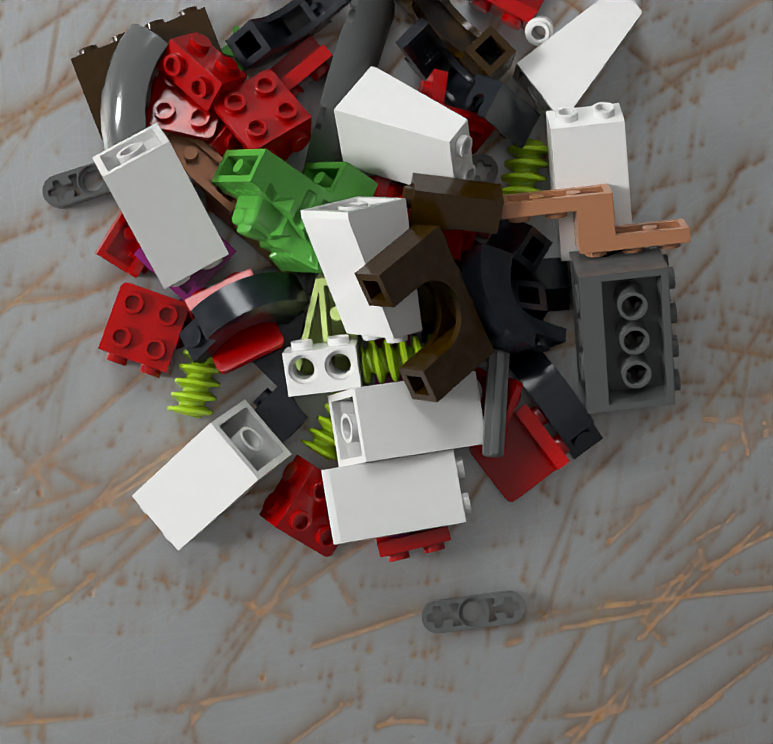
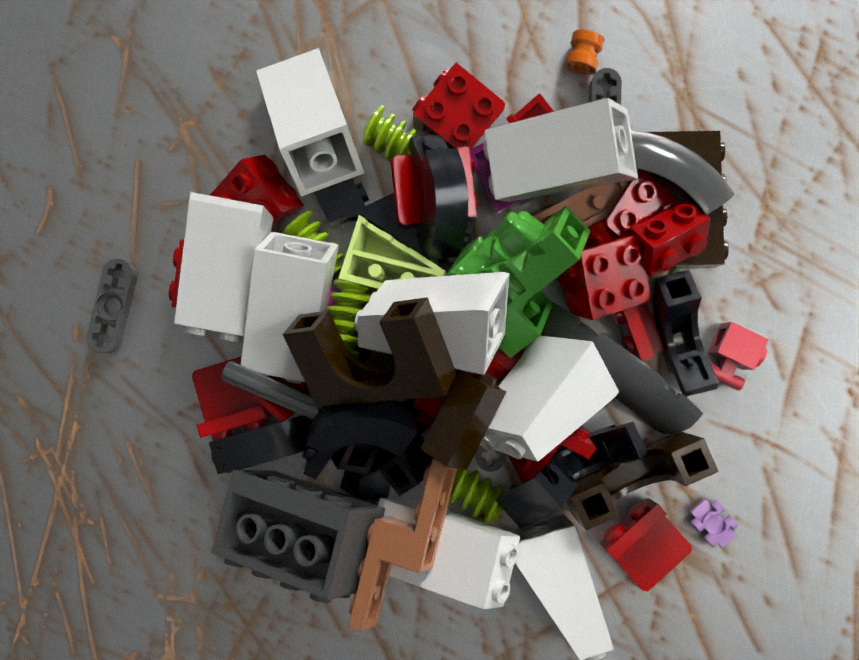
camera: 115 degrees right, 0 degrees up
white brick [282,334,364,397] -> none
white pin [525,16,554,46] -> none
none -> orange wheel [564,29,605,75]

